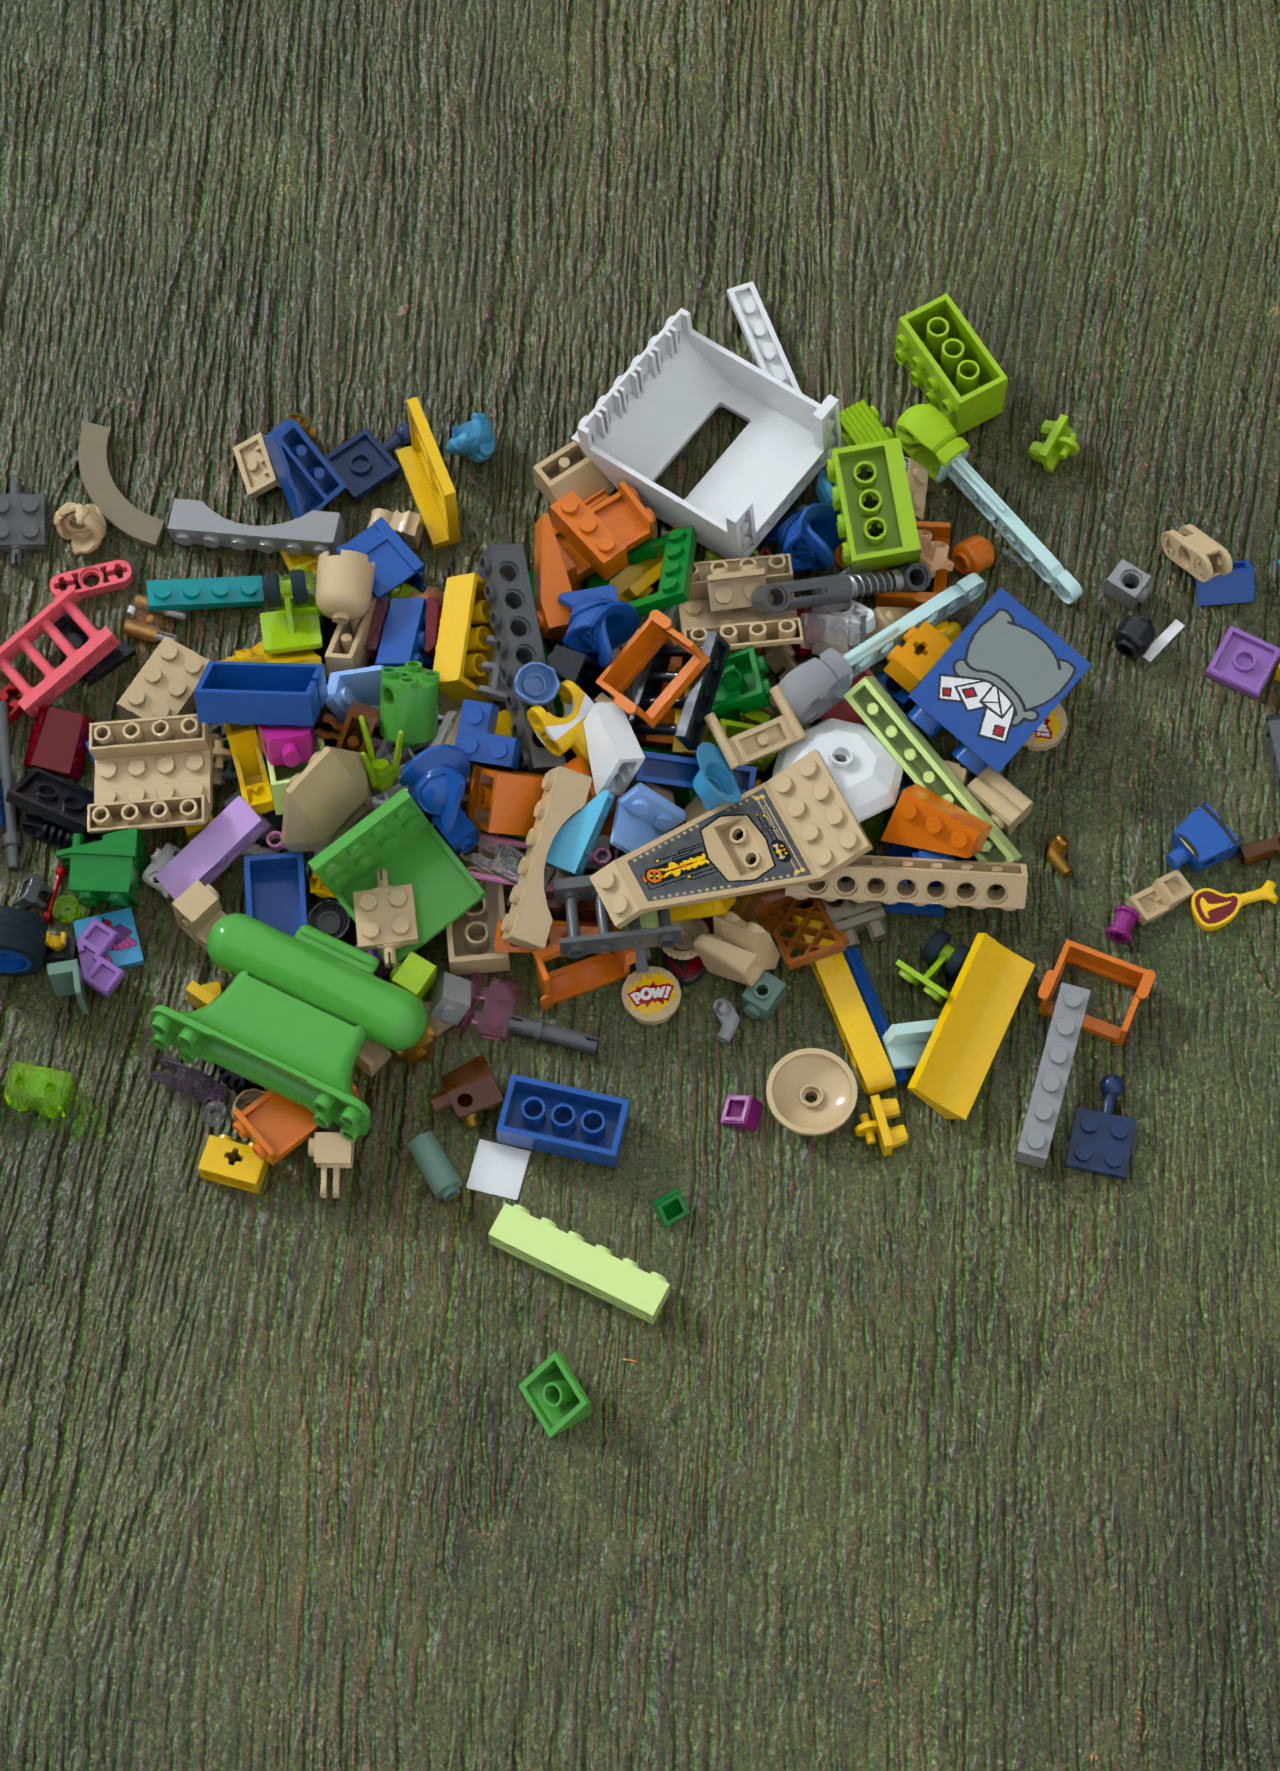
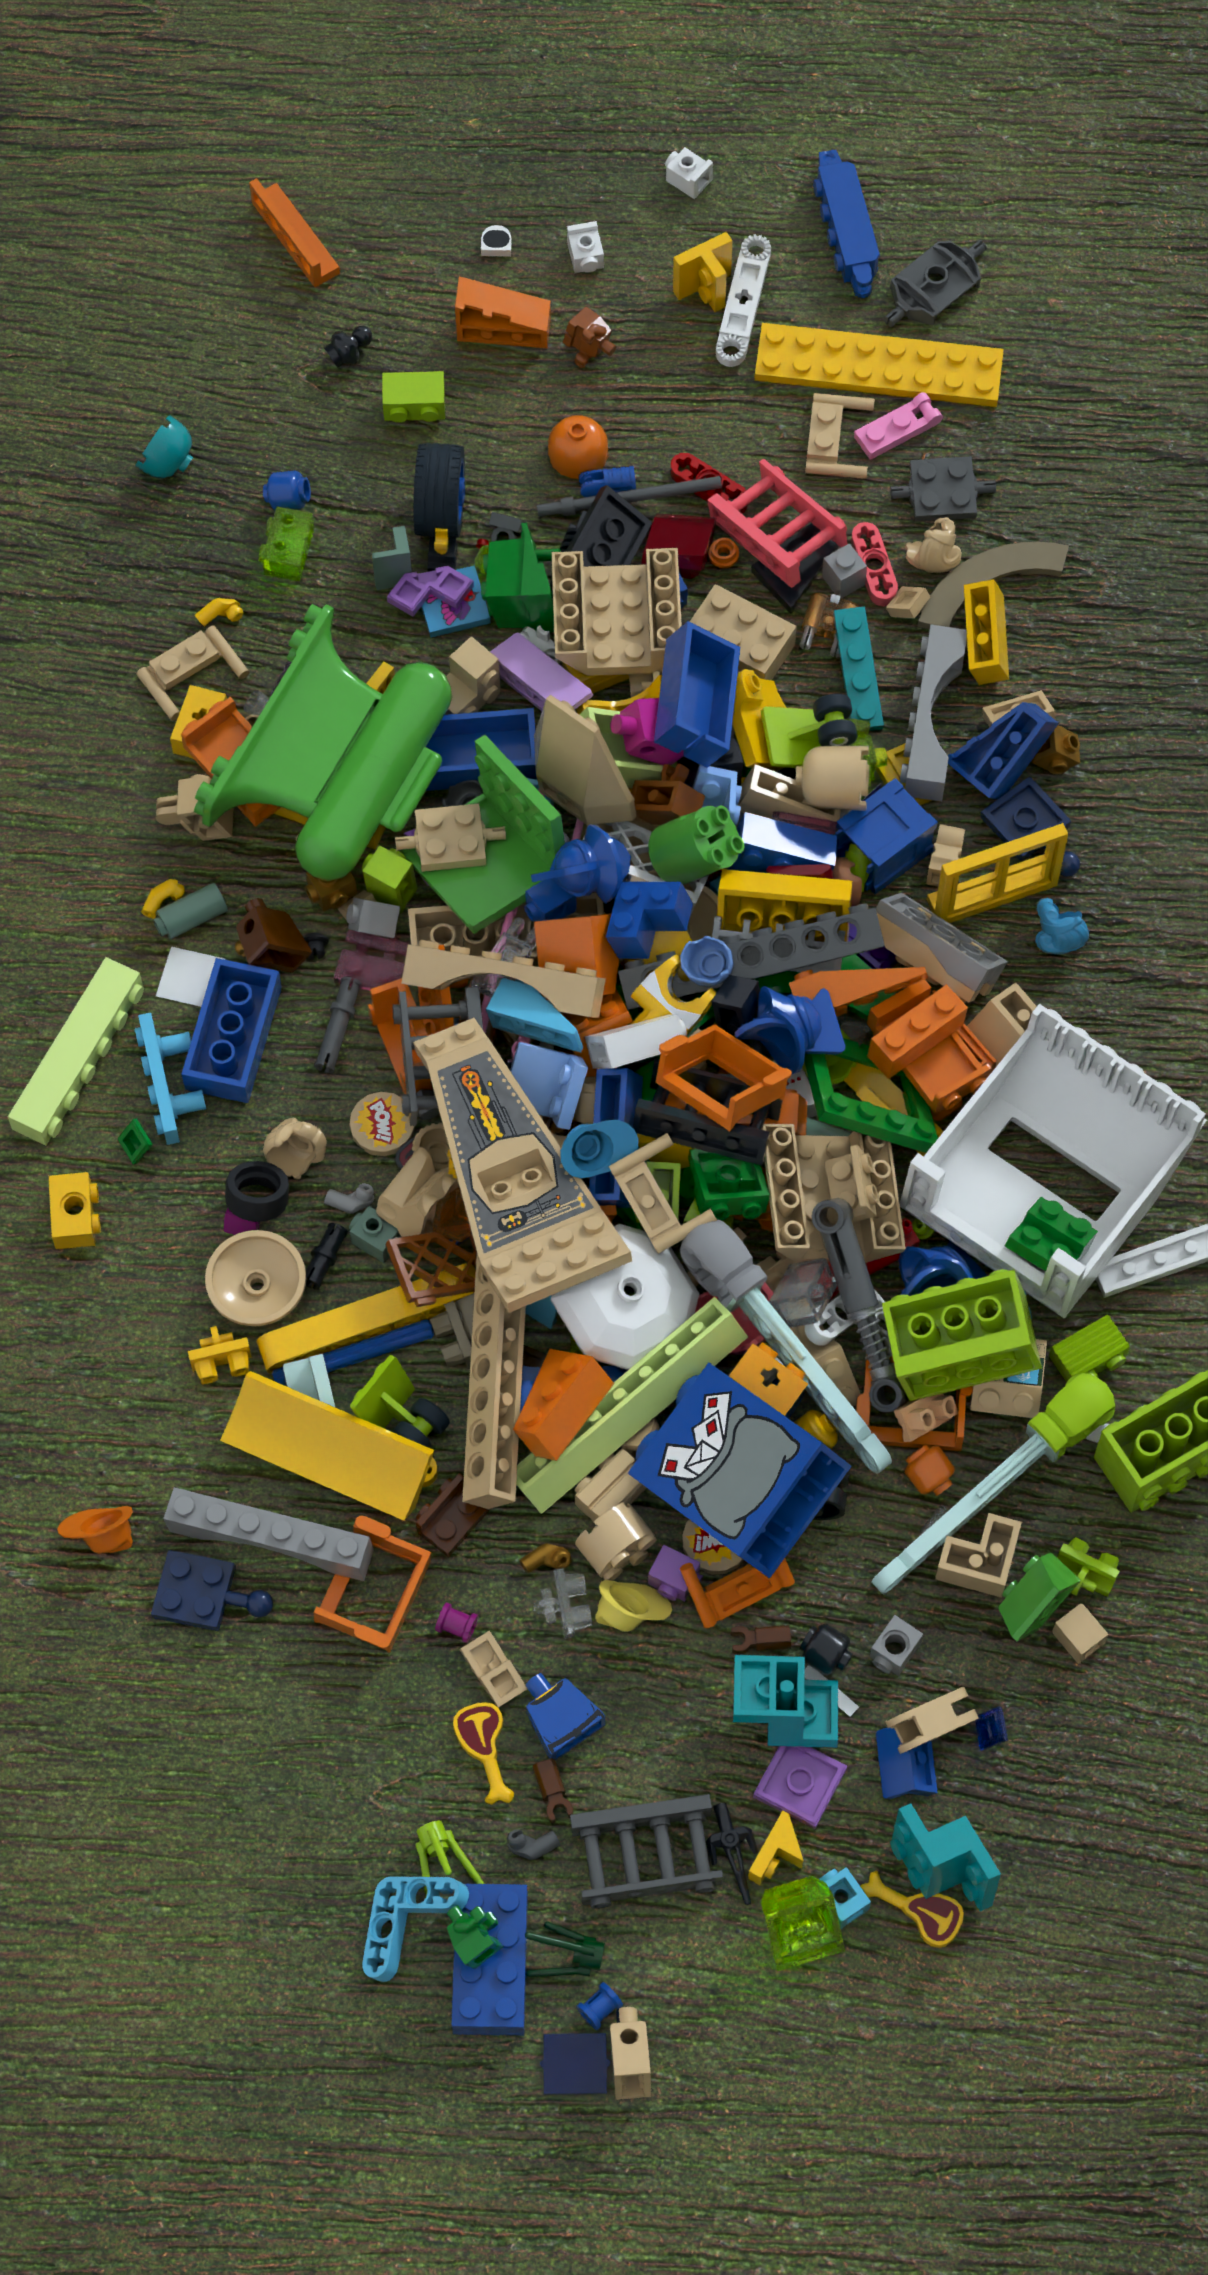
camera: 90 degrees right, 0 degrees up
lime plant [358,715,404,790] -> none
none -> yellow brick [49,1172,101,1249]
none -> orange piece [57,1506,133,1554]
none -> medium azure plate [135,1013,206,1145]
none -> tan plate [136,626,250,721]
none -> yellow arm [141,879,185,919]
none -> yellow arm [195,598,243,627]
none -> black tyre [225,1161,289,1222]
none -> tan hair [263,1118,327,1180]
none -> black piece [303,933,329,960]
none -> black pin [305,1223,348,1290]
none -> reddish brown bracket [416,1473,491,1558]
none -> clear hips [533,1568,592,1639]
none -> tan brick [575,1502,657,1581]
none -> light yellow piece [595,1580,672,1632]
none -> medium lavender brick [648,1545,703,1602]
none -> orange plate [680,1558,795,1628]
none -> orange plate [708,538,739,568]
none -> reddish brown bar [731,1625,791,1655]
none -> teal bracket [733,1655,838,1748]
none -> light grey brick [822,543,867,599]
none -> light grey piece [876,892,1008,1003]
none -> tan plate [886,586,930,619]
none -> tan brick [935,1513,1022,1598]
none -> yellow brick [964,579,1009,685]
none -> clear blue slope [975,1706,1008,1750]
none -> bright green slope [998,1552,1081,1641]
none -> green plate [1005,1197,1098,1271]
none -> tan panel [1052,1604,1108,1664]

